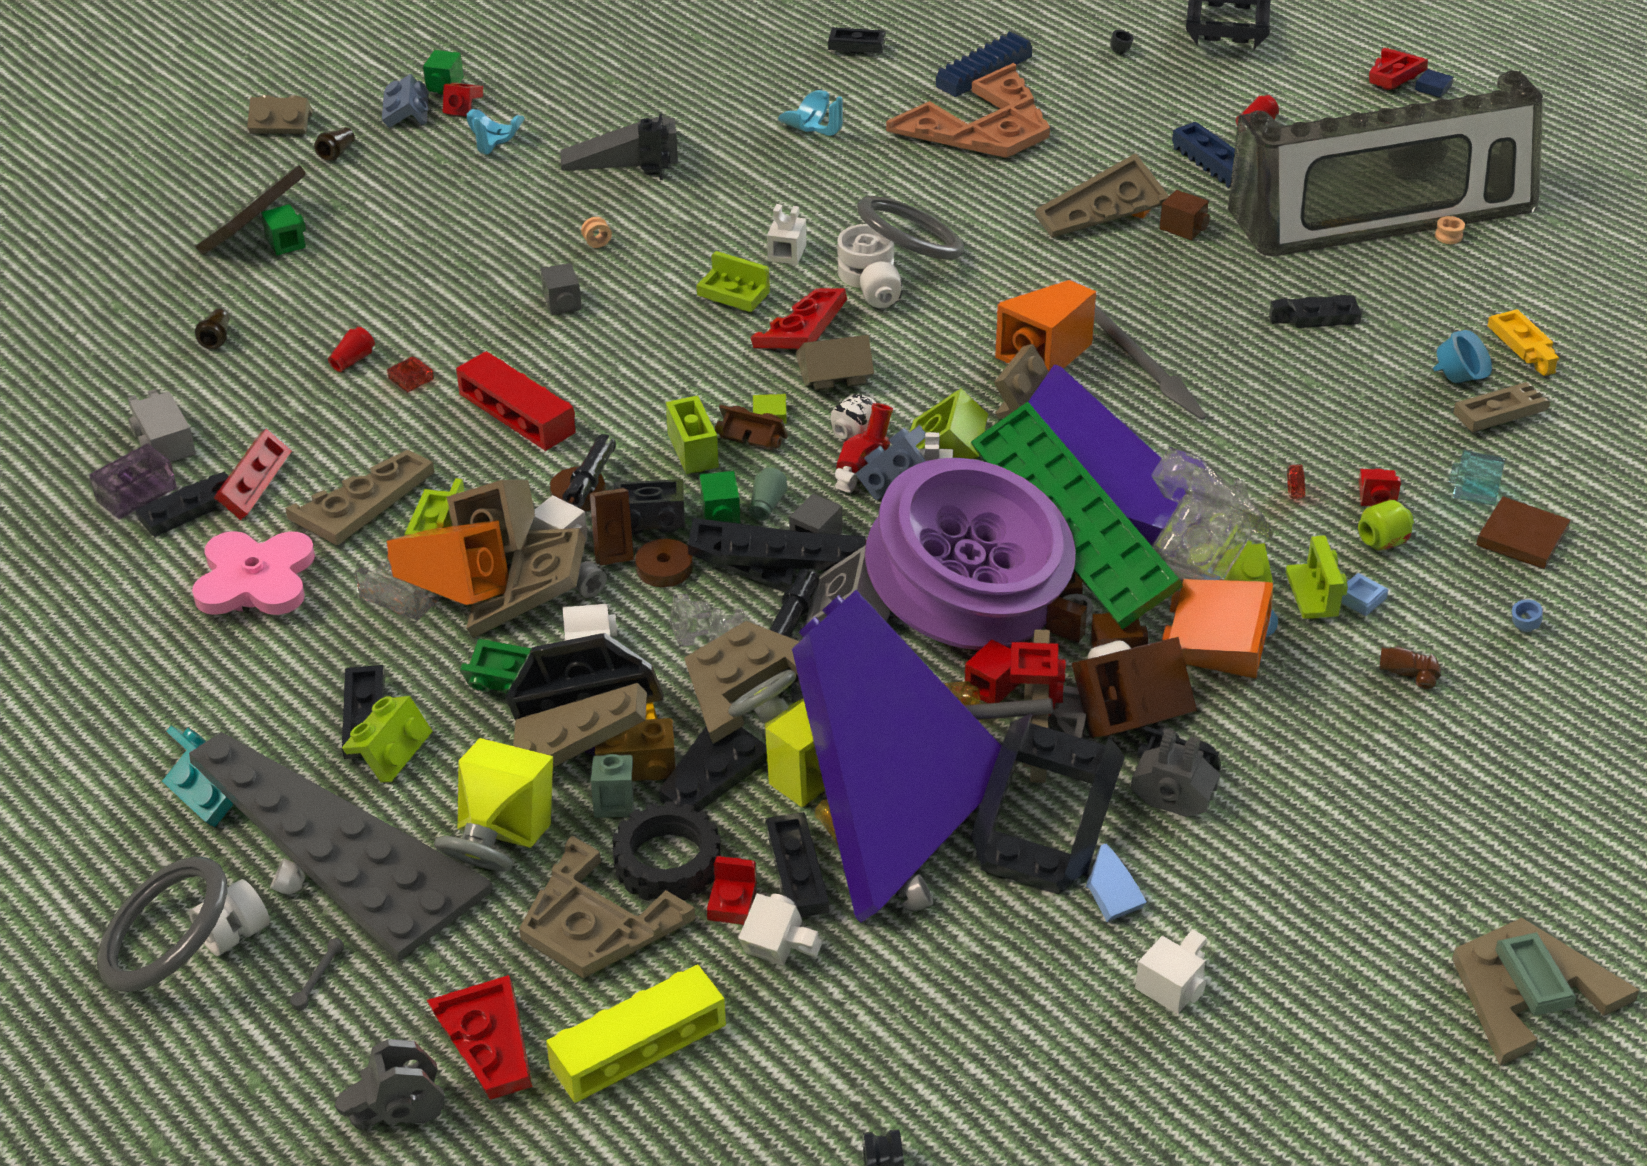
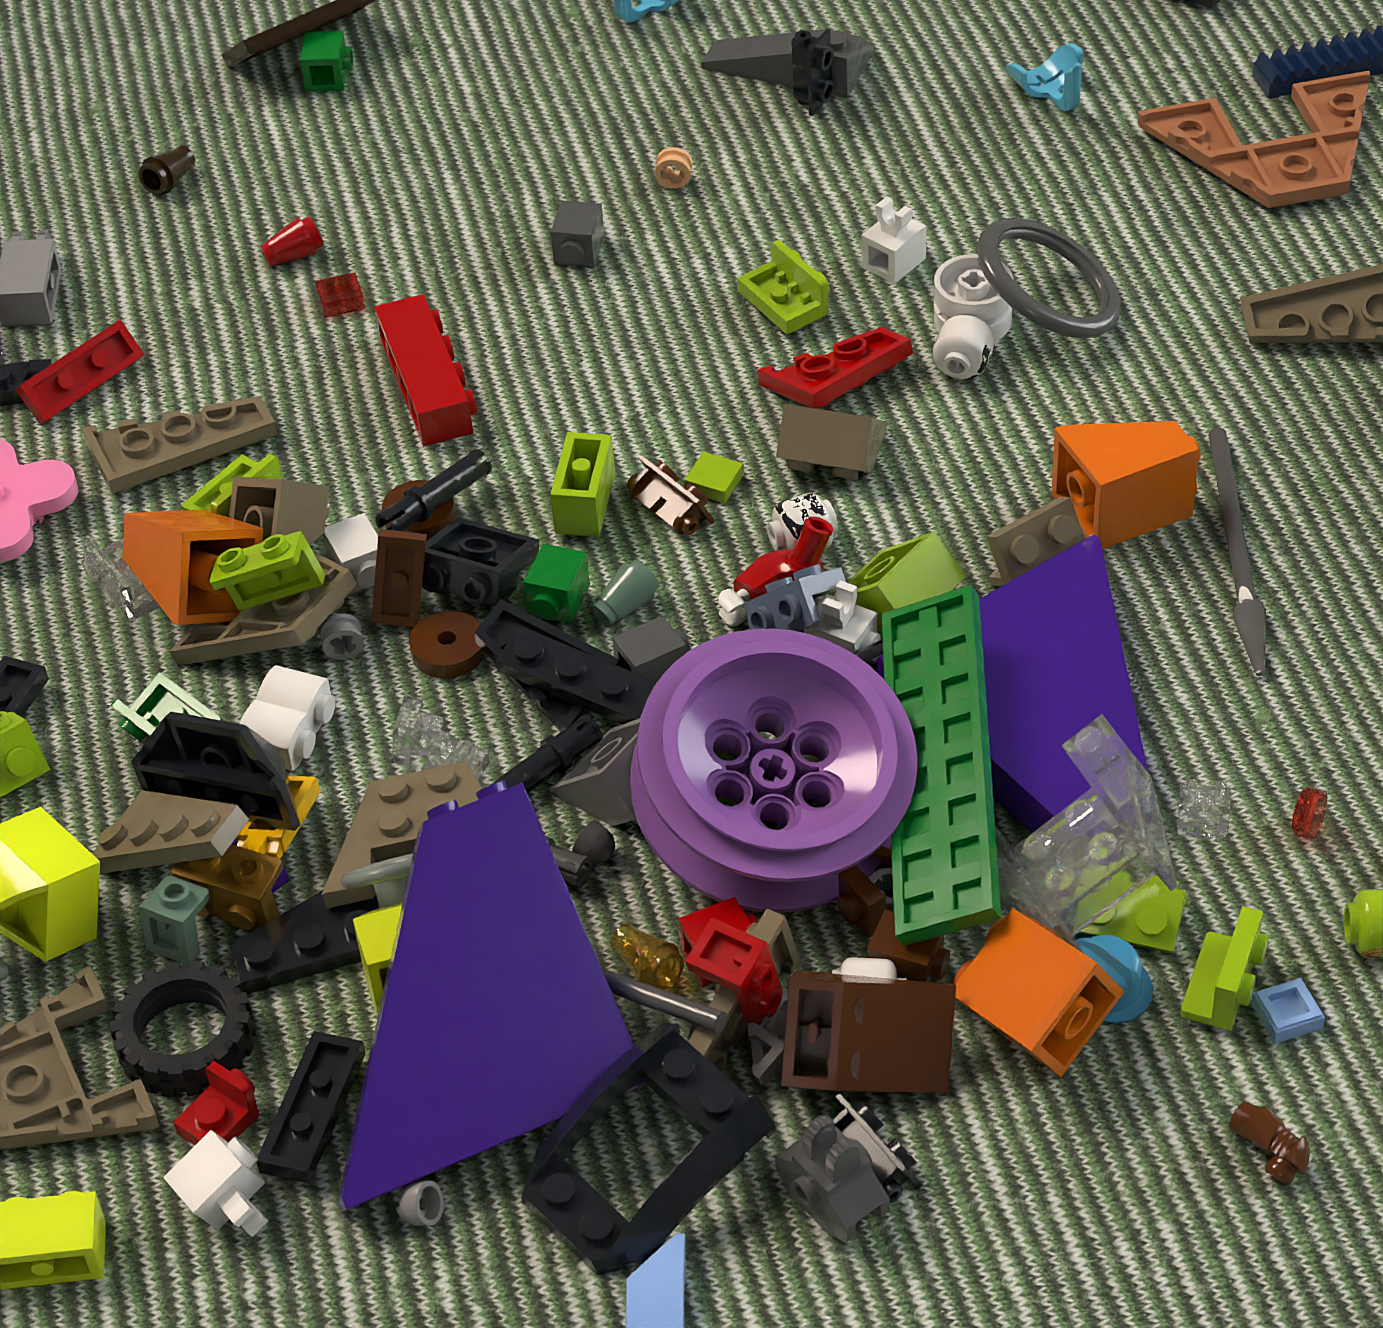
camera: 30 degrees right, 5 degrees up
none -> lime bracket [209,531,326,611]

